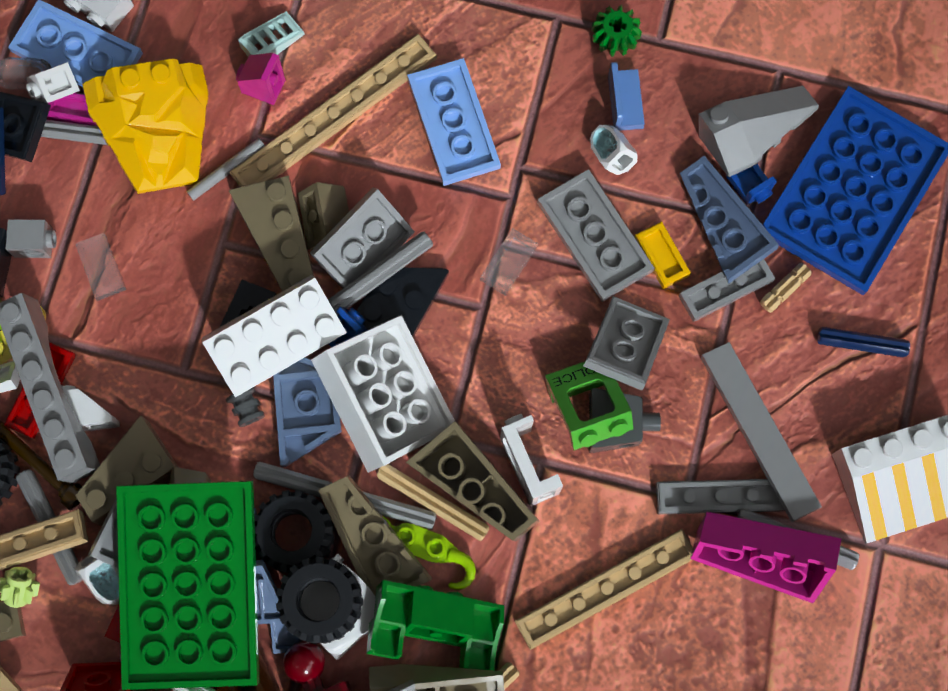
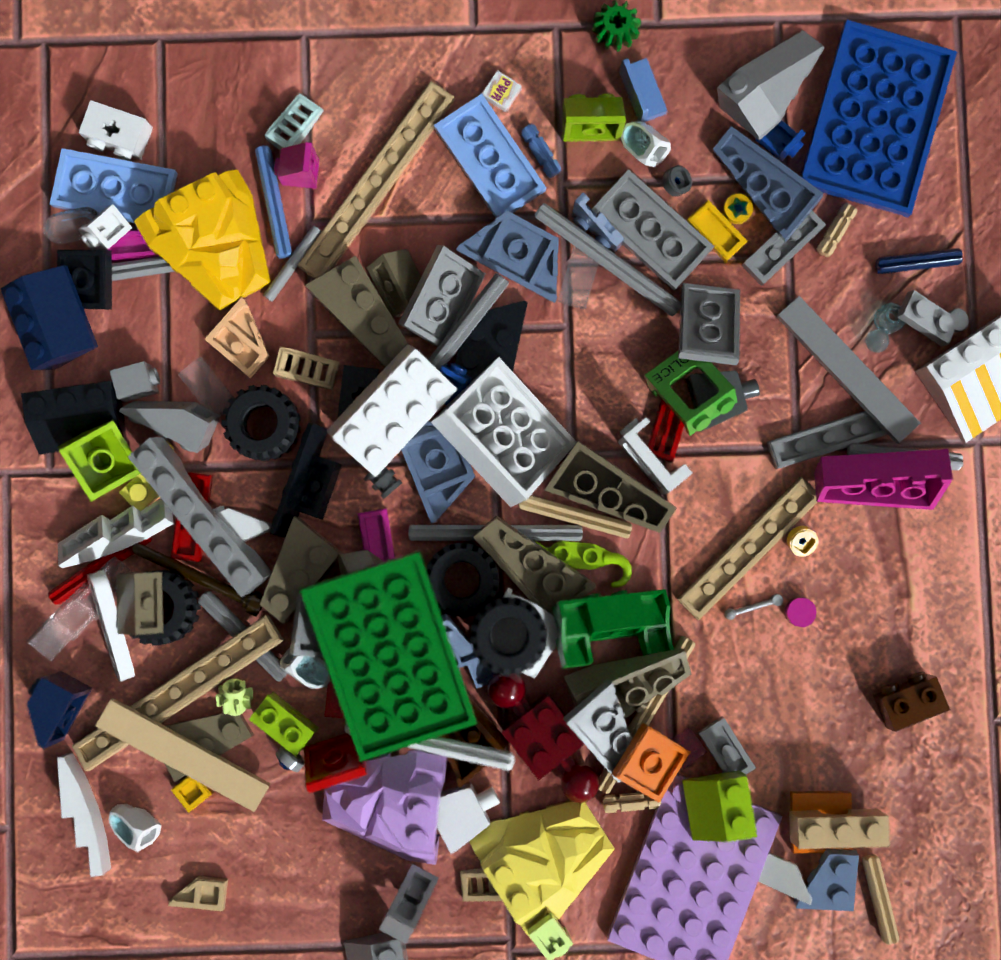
camera: 20 degrees left, 10 degrees up
none -> light grey slope [119,401,221,453]
none -> light nougat wing [205,297,270,378]
none -> black tyre [222,385,301,461]
none -> lime brick [249,692,319,756]
none -> medium blue axle [255,145,292,259]
none -> black bracket [270,422,342,538]
none -> tan slope [273,346,340,390]
none -> light grey tile [275,746,304,772]
none -> dark pink tile [358,508,395,561]
none -> sand blue wing [456,210,559,303]
none -> tile [482,70,521,112]
none -> medium blue axle [521,124,561,178]
none -> light grey axle [535,203,681,316]
none -> lime slope [562,94,626,142]
none -> sand blue wing [572,193,624,253]
none -> red tile [647,399,690,463]
none -> dark grey tile [662,165,692,197]
none -> yellow tile [723,194,753,225]
none -> light grey hinge [724,594,784,620]
none -> dark pink tile [785,597,817,627]
none -> tile [787,526,818,557]
none -> clear light blue plate [865,303,905,353]
none -> light grey hinge [897,290,969,346]

